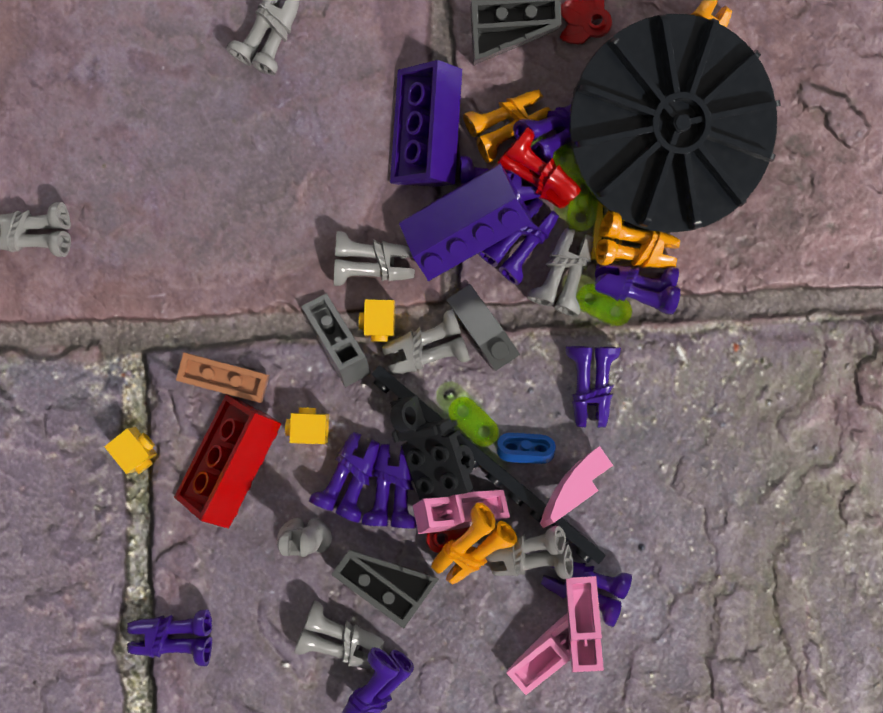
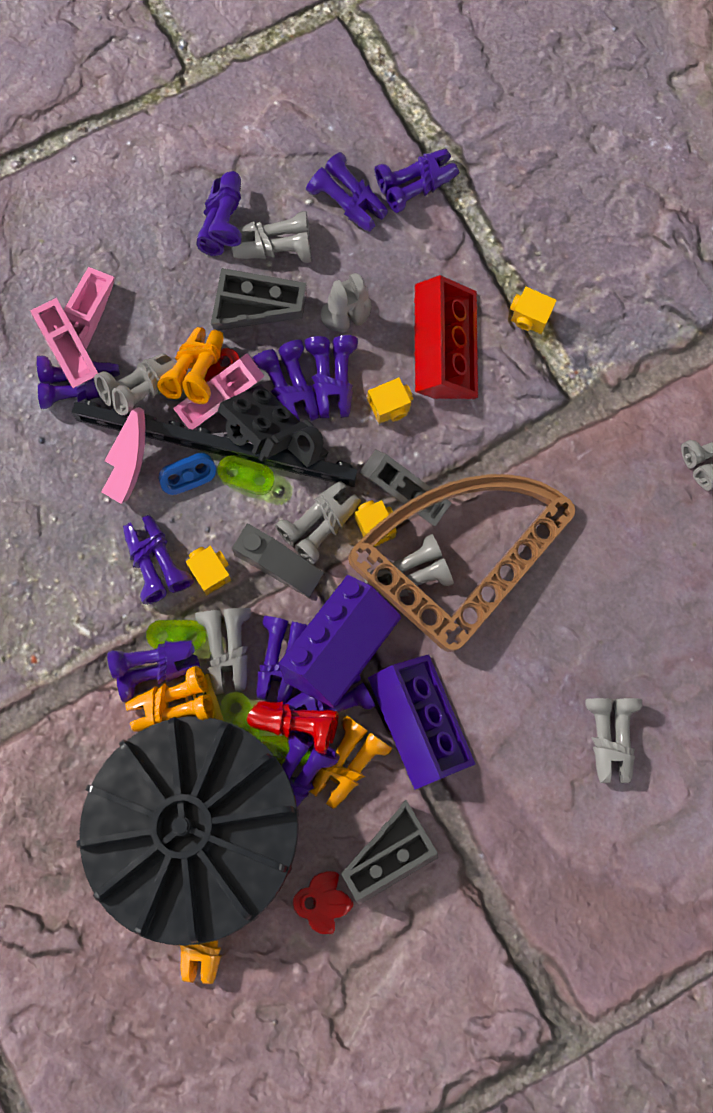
camera: 145 degrees right, 10 degrees down
nougat plate [176,352,270,403] -> none
none -> yellow brick [185,546,231,596]
none -> dark purple piece [306,152,388,232]
none -> medium nougat beam [348,474,575,652]

